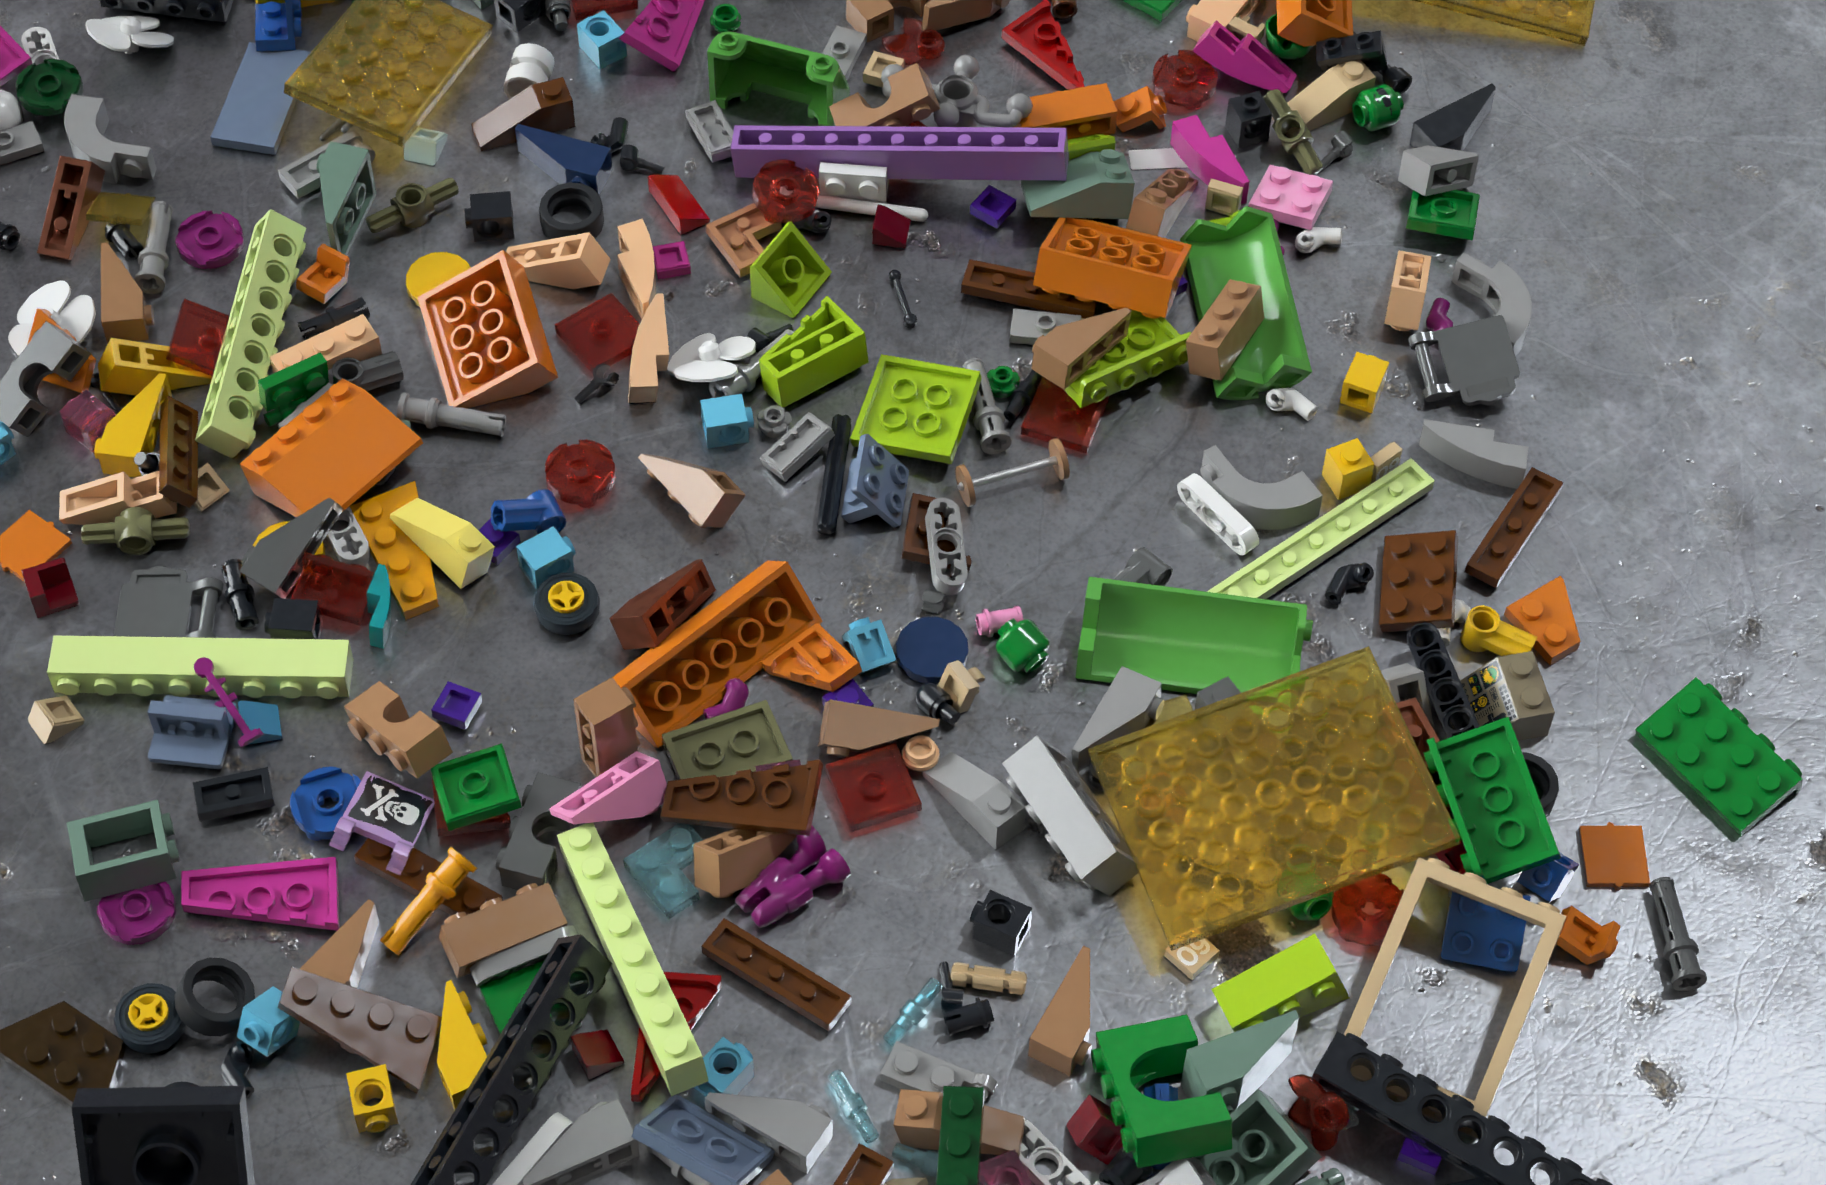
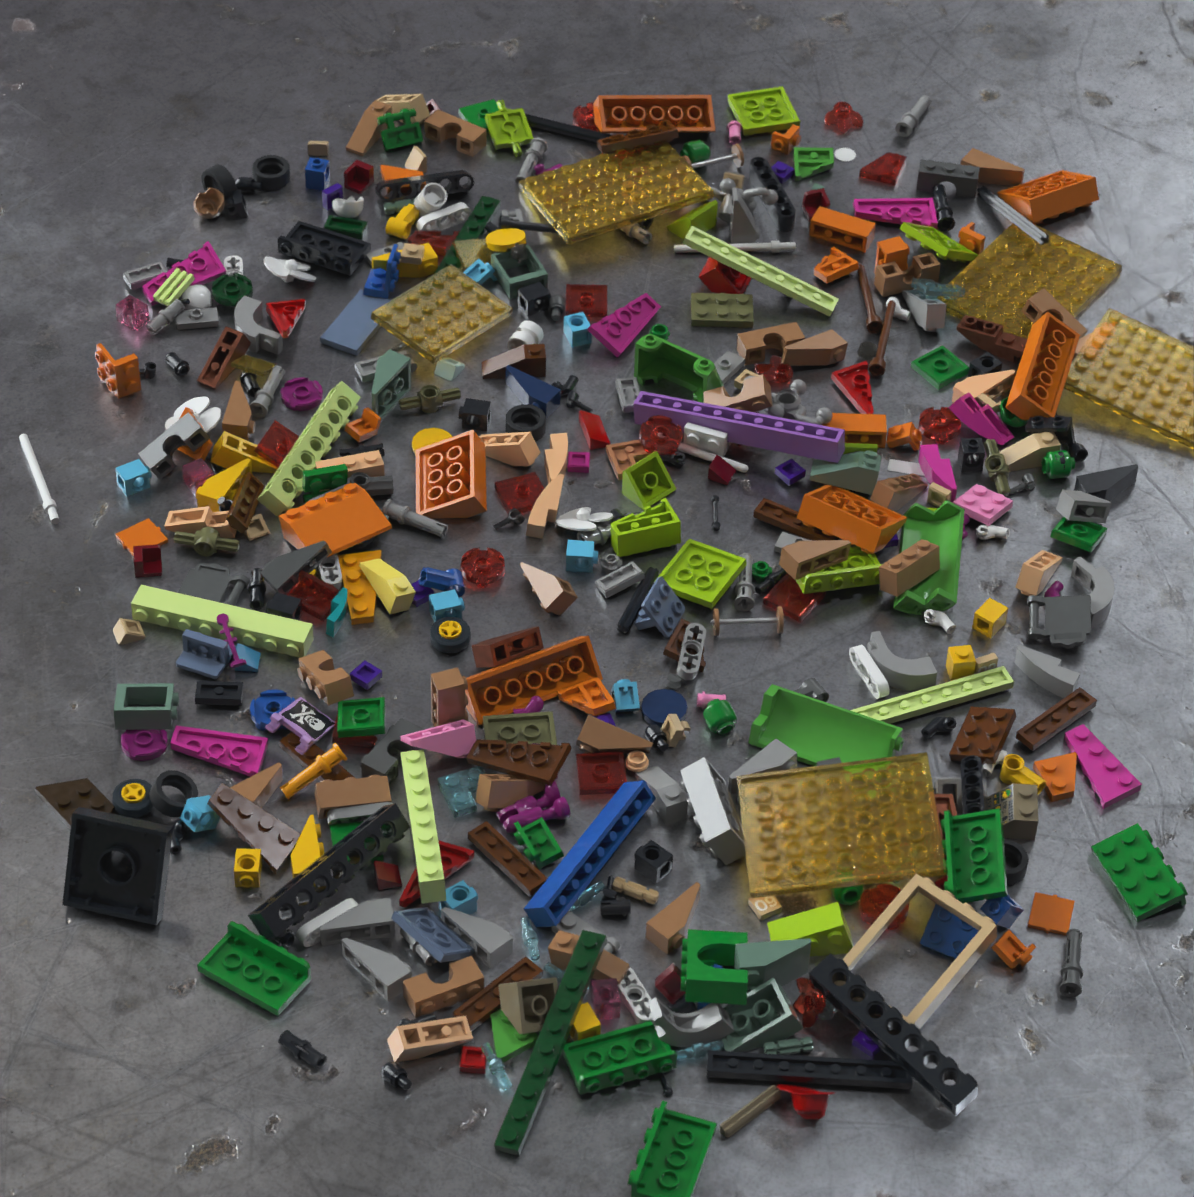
camera: 15 degrees right, 10 degrees down
none -> red wing [266,299,306,338]
none -> green bracket [513,817,564,869]
none -> blue brick [524,780,656,927]
none -> dark pink wing [1064,724,1142,809]

